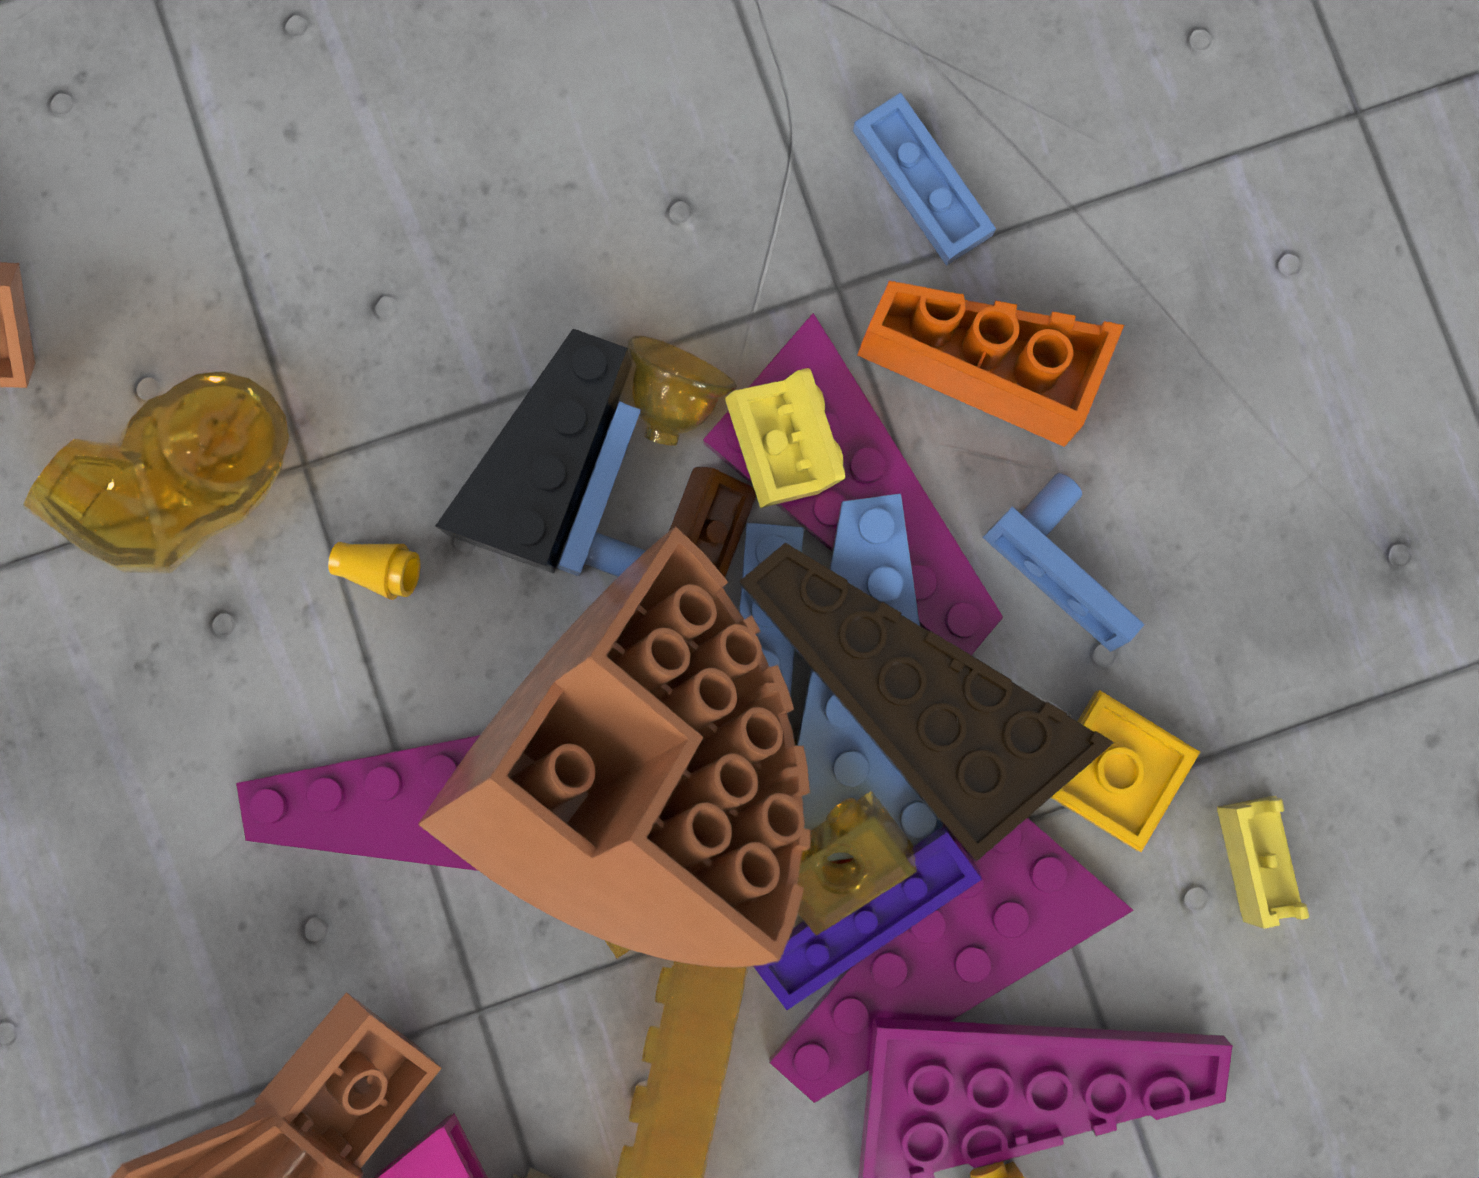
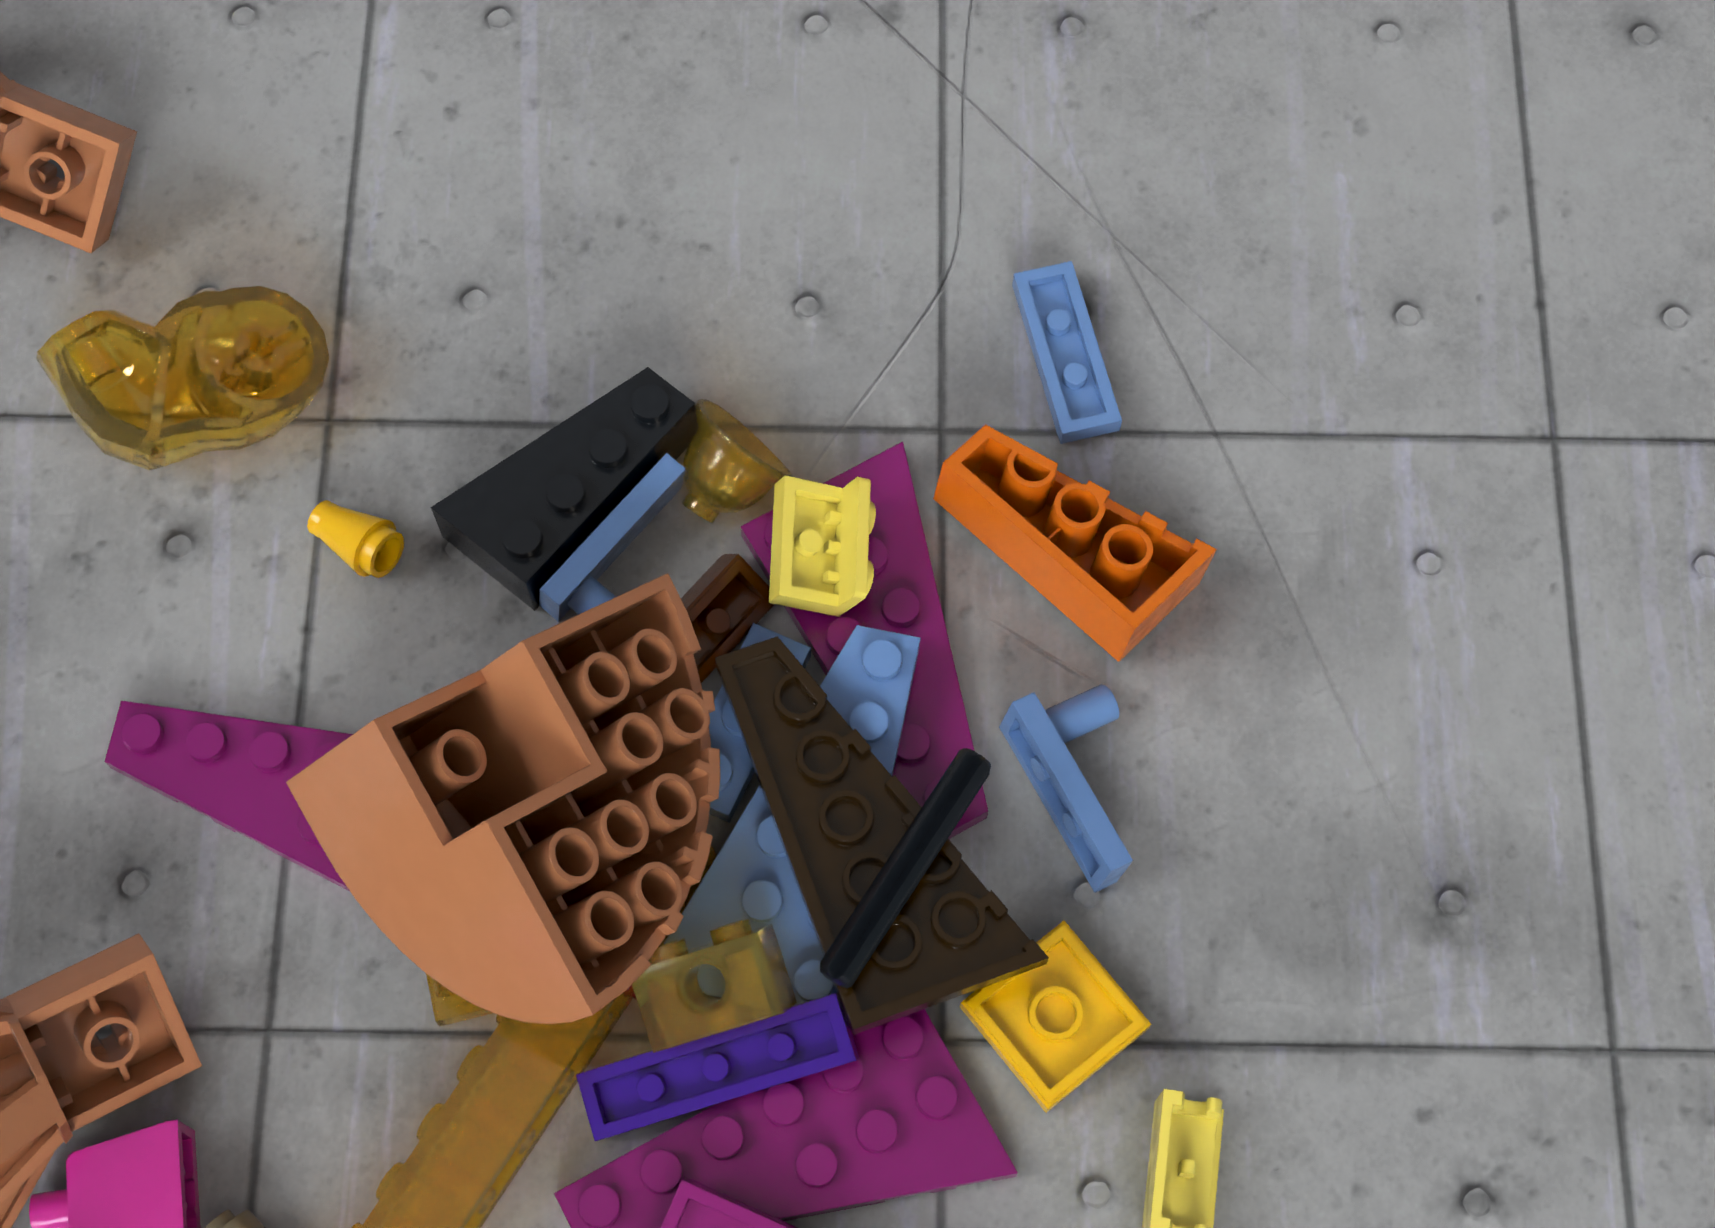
camera: 20 degrees right, 15 degrees down
none -> black axle [820,748,991,988]

